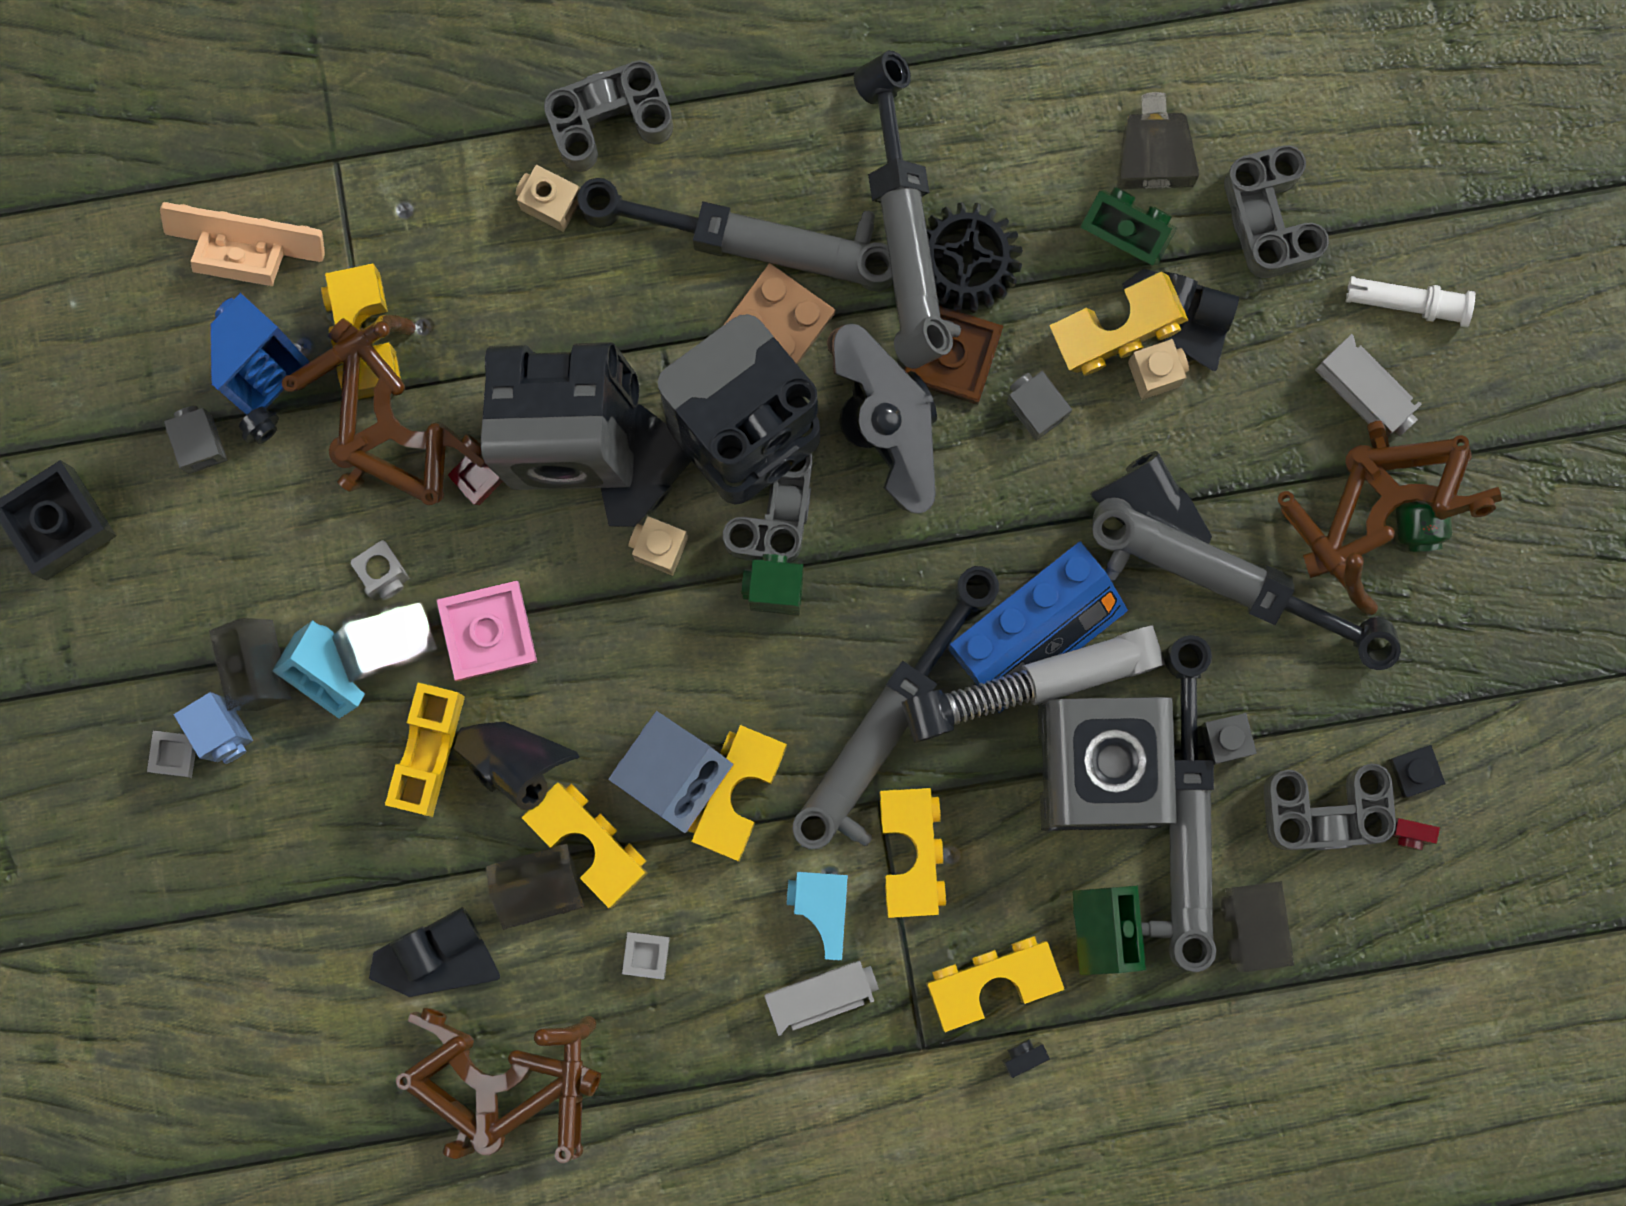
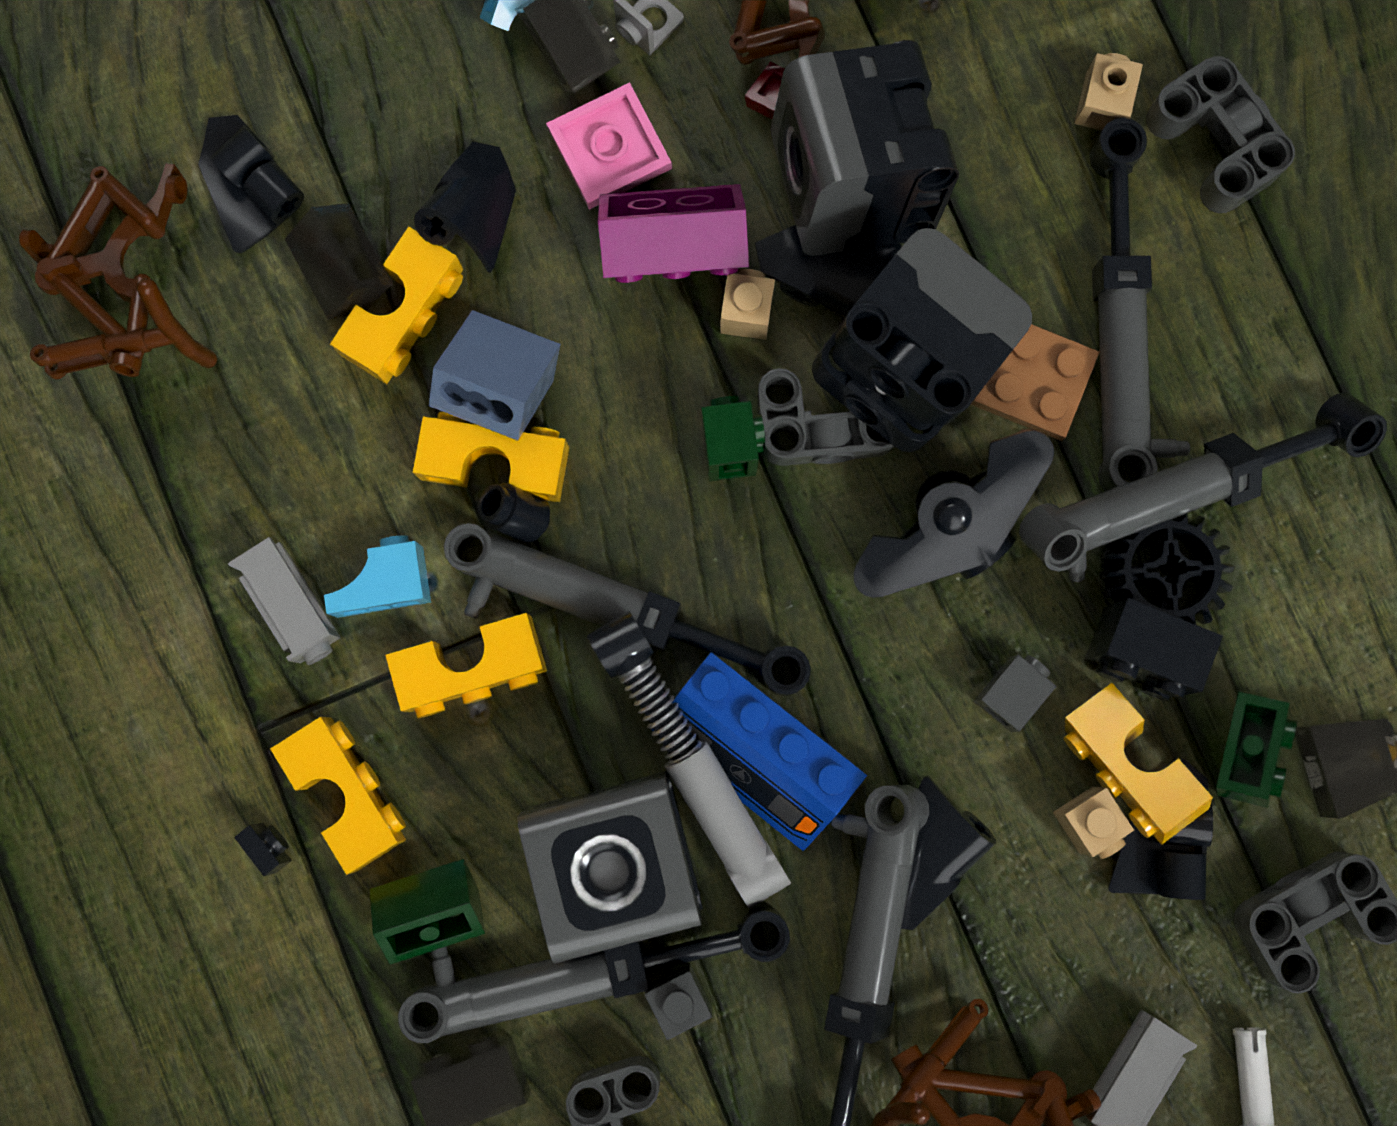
camera: 80 degrees right, 0 degrees up
yellow arch [385,682,465,817] -> none
light grey plate [622,932,670,980] -> none
reddish brown tile [904,306,1003,405] -> none
none -> black brick [478,483,550,543]
none -> magenta brick [598,184,749,283]
none -> black brick [1084,598,1223,701]

